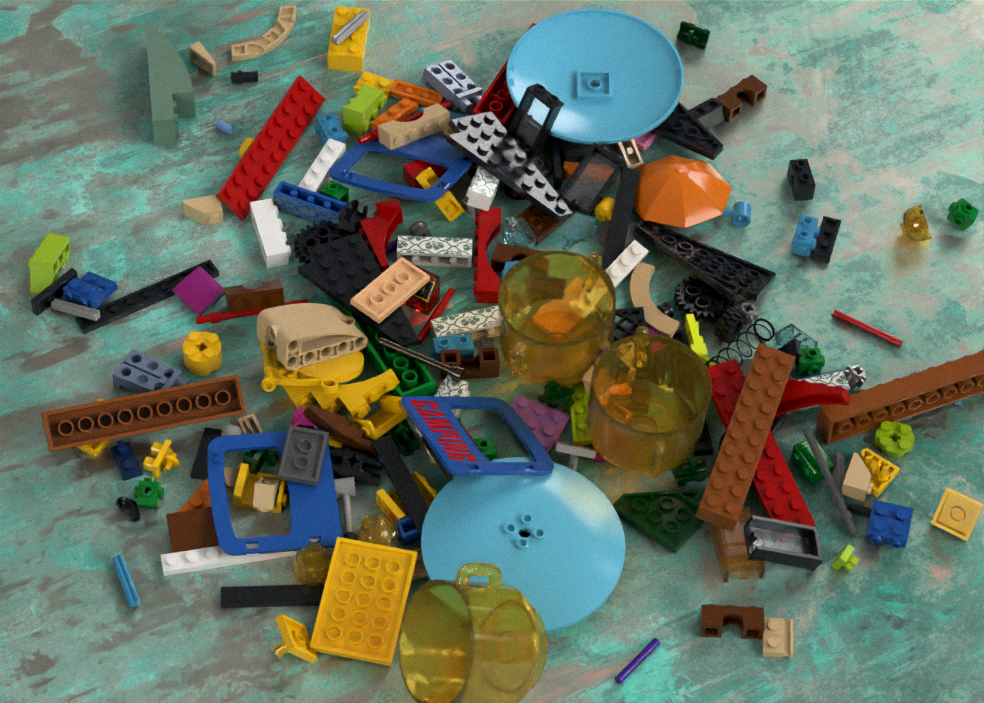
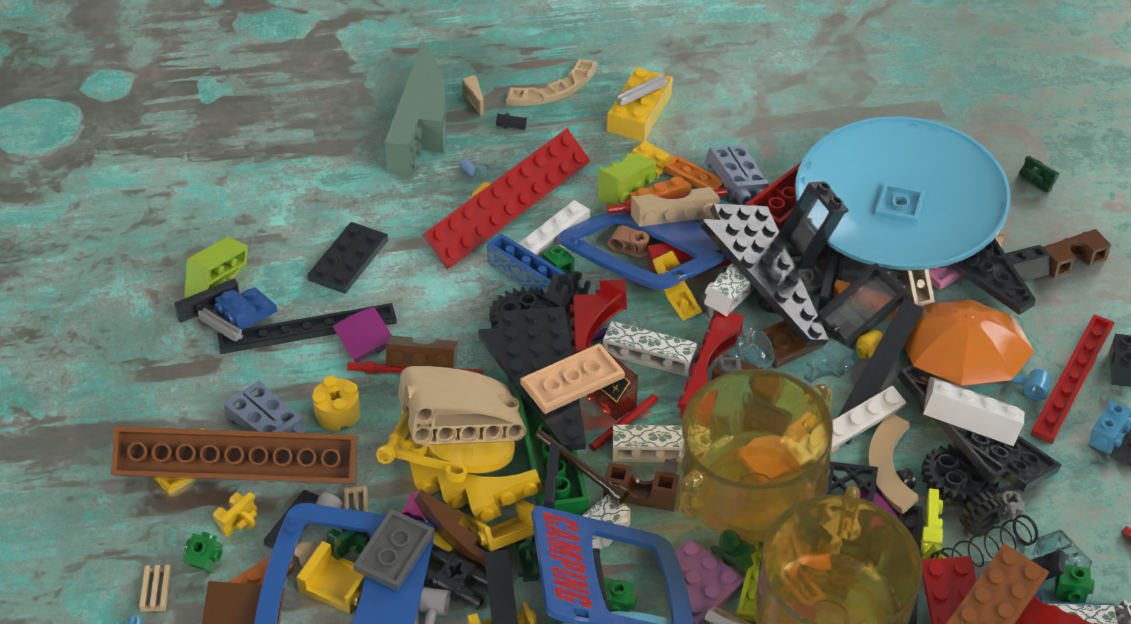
camera: 20 degrees right, 5 degrees down
dark blue plate [110,440,143,481] -> none
black arm [116,497,141,522] -> none
tan slope [182,195,223,225] -> none
white brick [250,198,291,268] -> none
tan slope [253,478,280,512] -> none
dark azure brick [314,112,348,147] -> none
dark grey wheel [409,220,432,237] -> none
dark azure brick [430,333,474,362] -> none
none -> tan tile [139,565,171,612]
none -> black plate [307,222,388,294]
none -> black tile [544,444,560,509]
none -> nougat piece [607,225,649,259]
none -> flat silver tile [717,357,742,379]
none -> white slope [923,377,1025,446]
none -> red plate [1030,314,1115,445]

